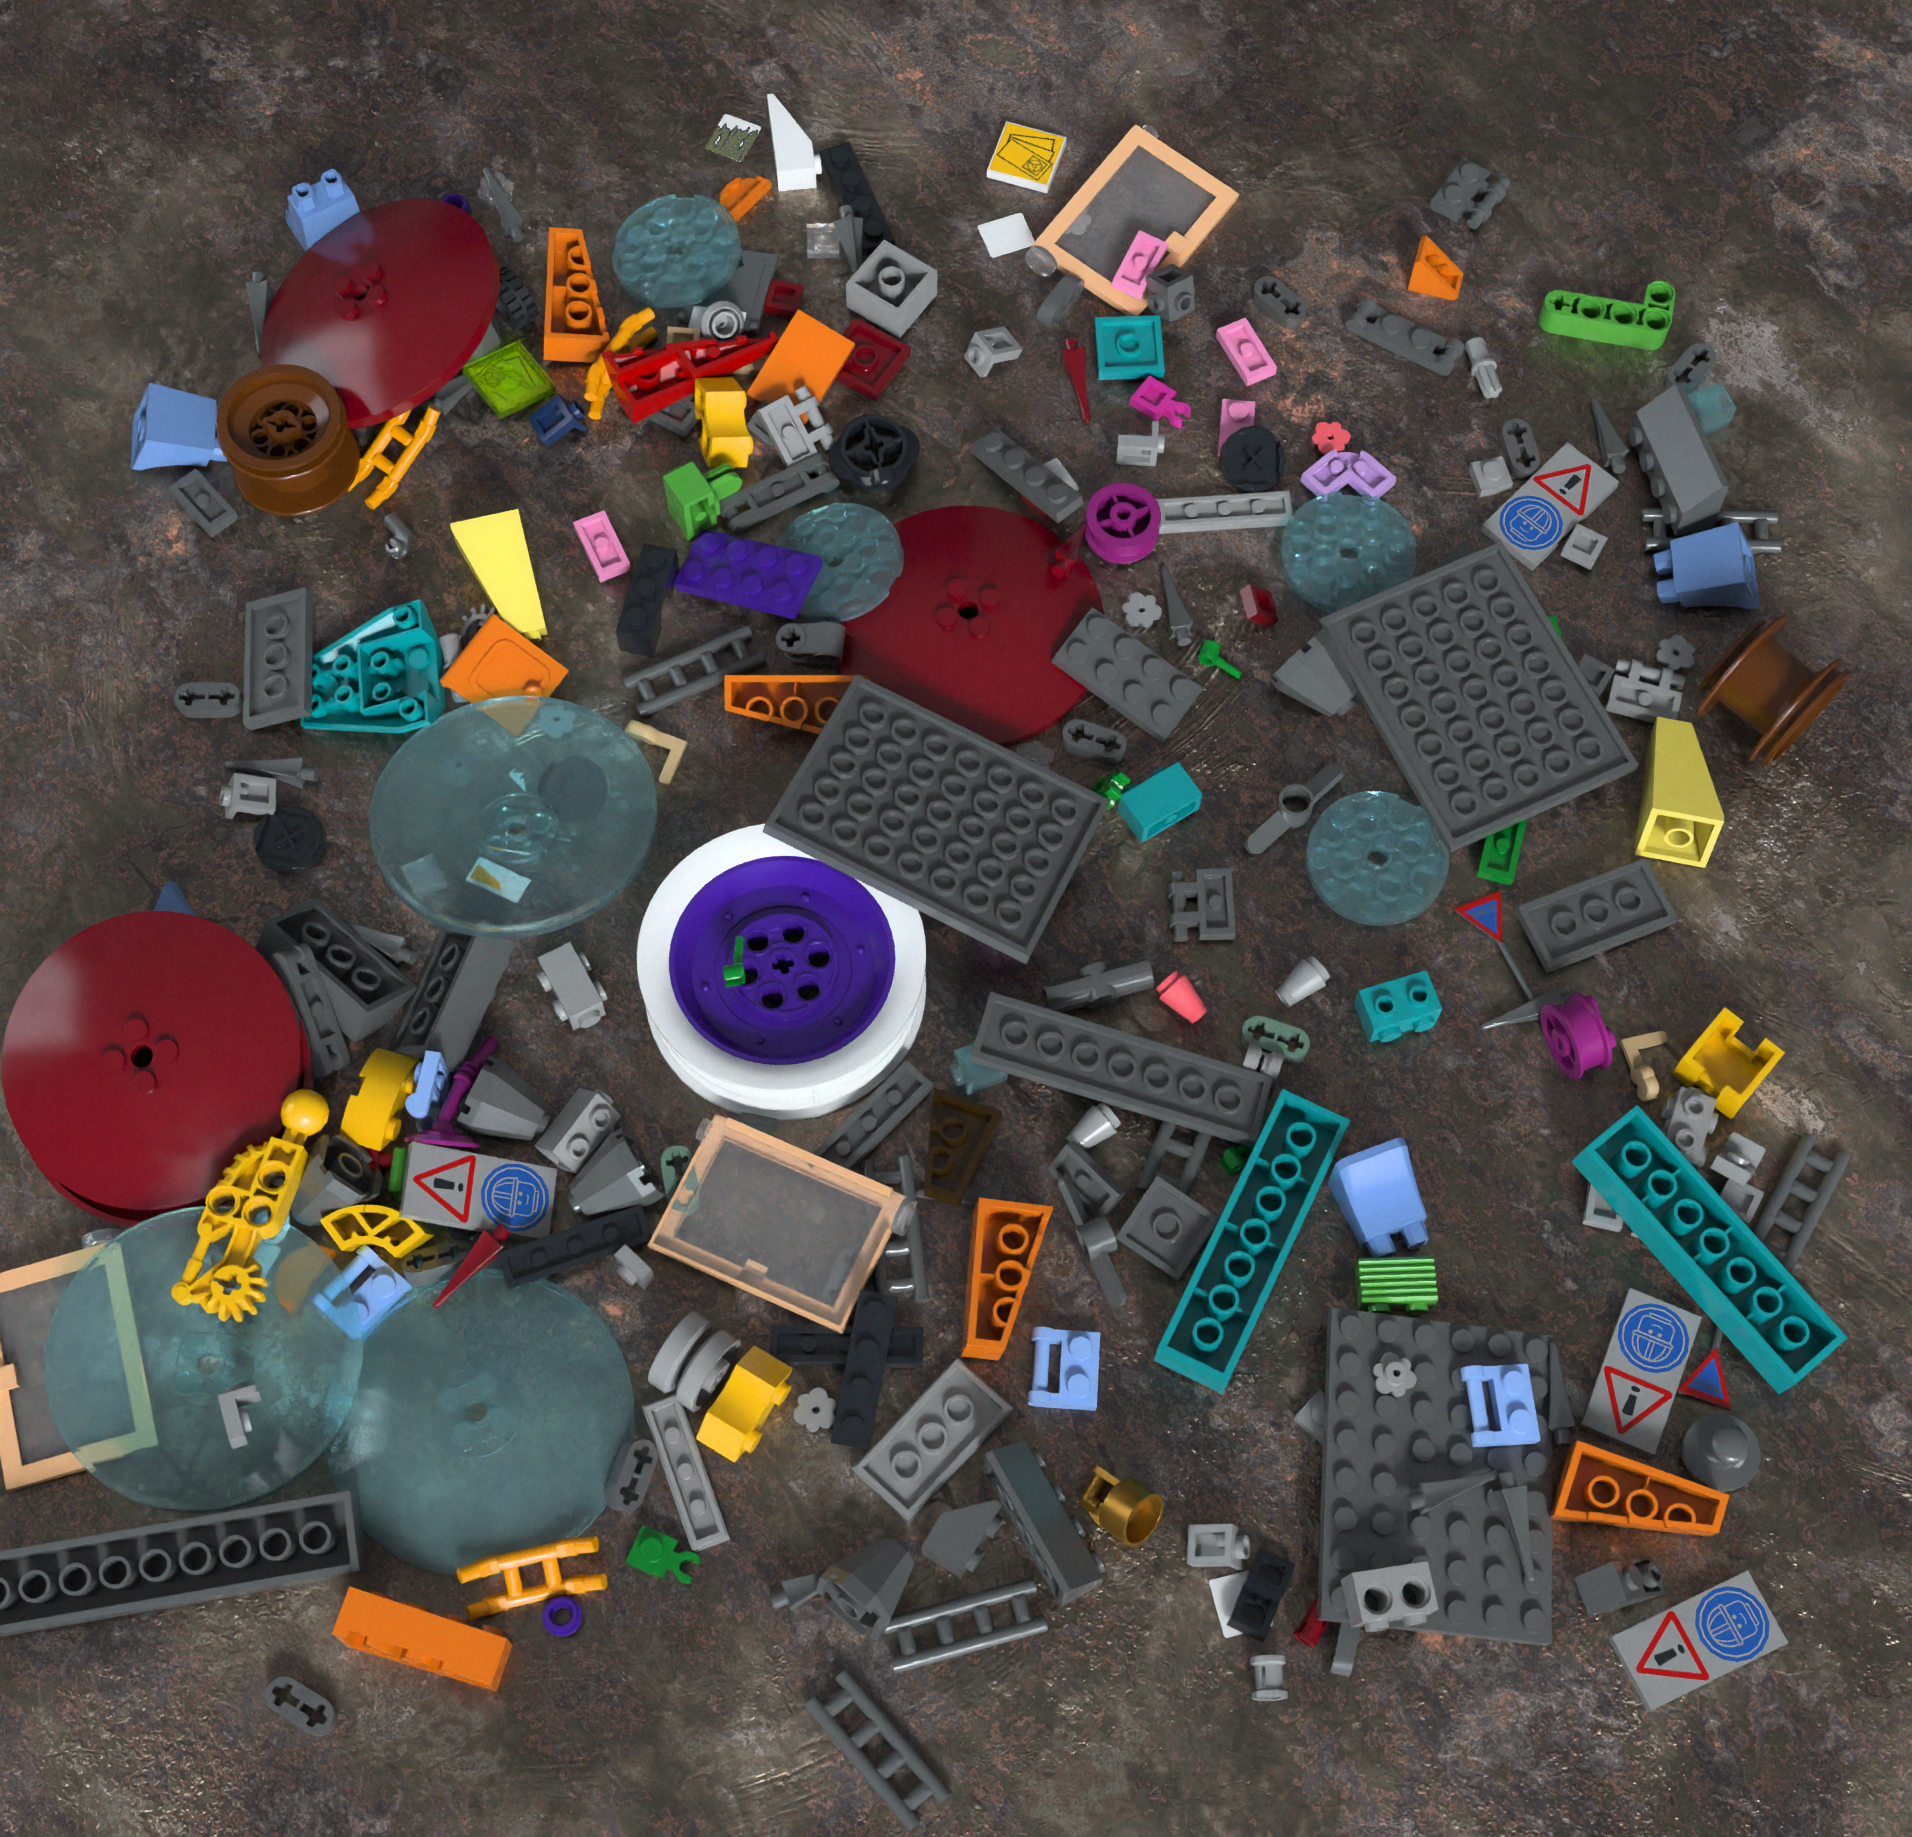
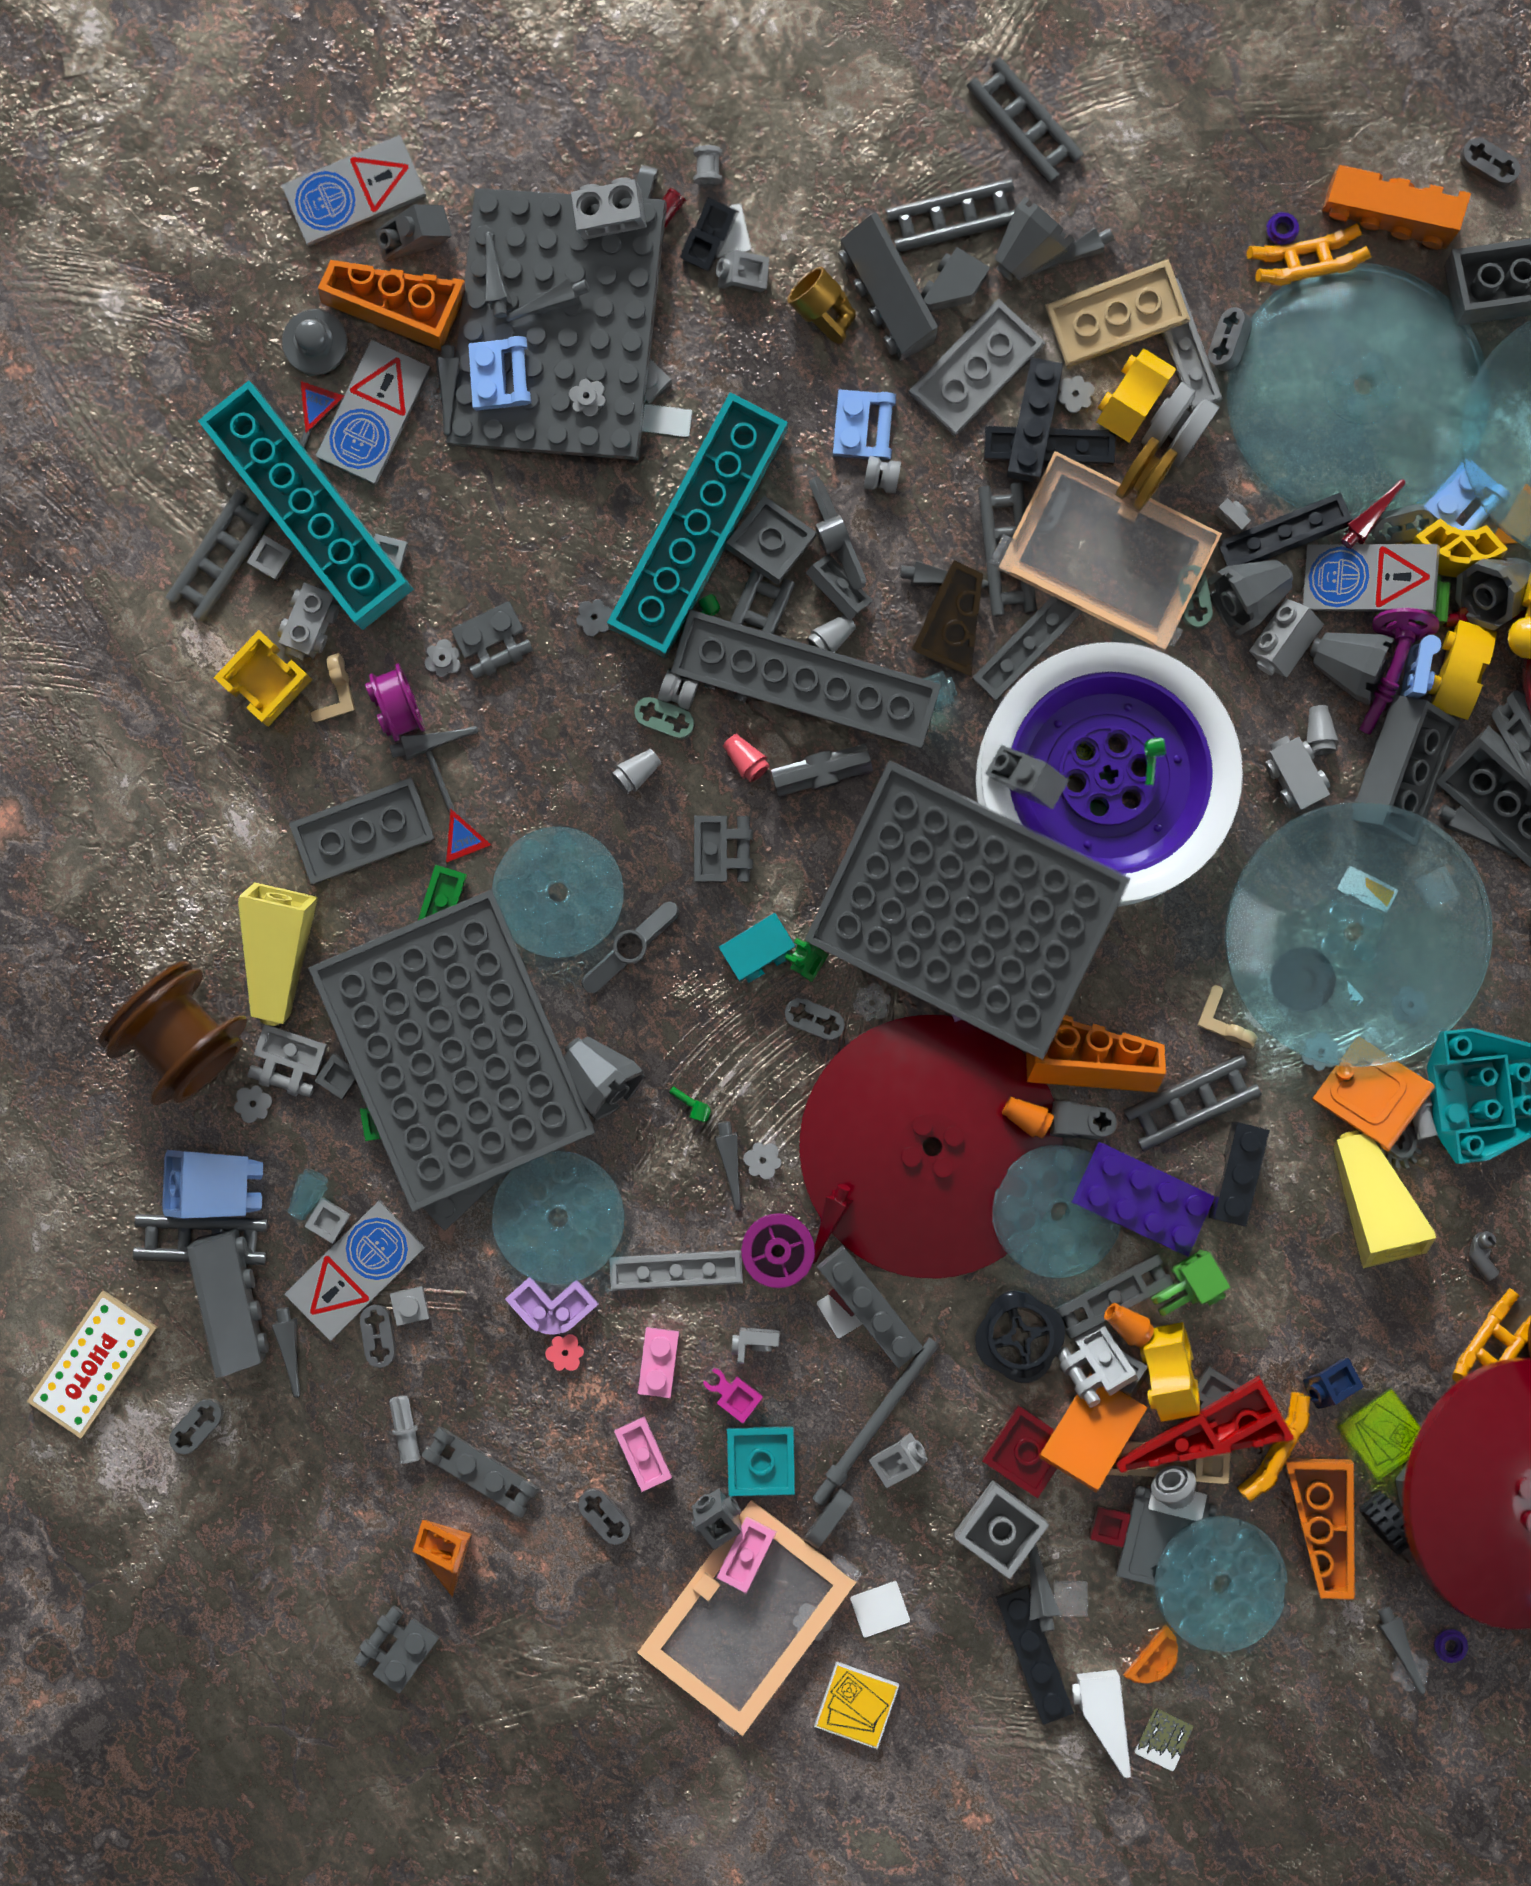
camera: 175 degrees left, 20 degrees up
bright pink plate [573,510,631,583] -> none
green plate [626,1525,701,1584] -> none
orange wedge [961,1197,1053,1361] -> none
dark grey plate [1051,607,1204,744] -> none
dark red piece [1061,338,1091,423] -> none
black tile [1219,426,1286,493] -> none
dark red plate [1240,584,1279,628] -> none
medium blue hips [1327,1137,1429,1258] -> none
teal brick [1354,970,1442,1042] -> none
bright green brick [1354,1256,1438,1315] -> none
bright green beam [1538,280,1675,350] -> none
clear light blue brick [1687,382,1737,435] -> none
light grey bracket [1710,1131,1766,1186] -> none
none -> tile [27,1291,158,1439]
none -> clear light blue cone [287,1168,329,1220]
none -> light grey plant [424,639,461,677]
none -> dark grey plate [451,601,533,679]
none -> flat silver plant [576,599,613,637]
none -> white sticker [642,404,692,437]
none -> dark grey bar [812,1337,940,1506]
none -> light grey wheel [863,456,901,494]
none -> dark grey slope [985,745,1069,809]
none -> orange cone [1002,1096,1054,1139]
none -> tan tile [1045,259,1190,368]
none -> orange cone [1104,1303,1154,1347]
none -> pearl gold wheel [1115,437,1178,511]
none -> light grey cone [1306,705,1339,756]

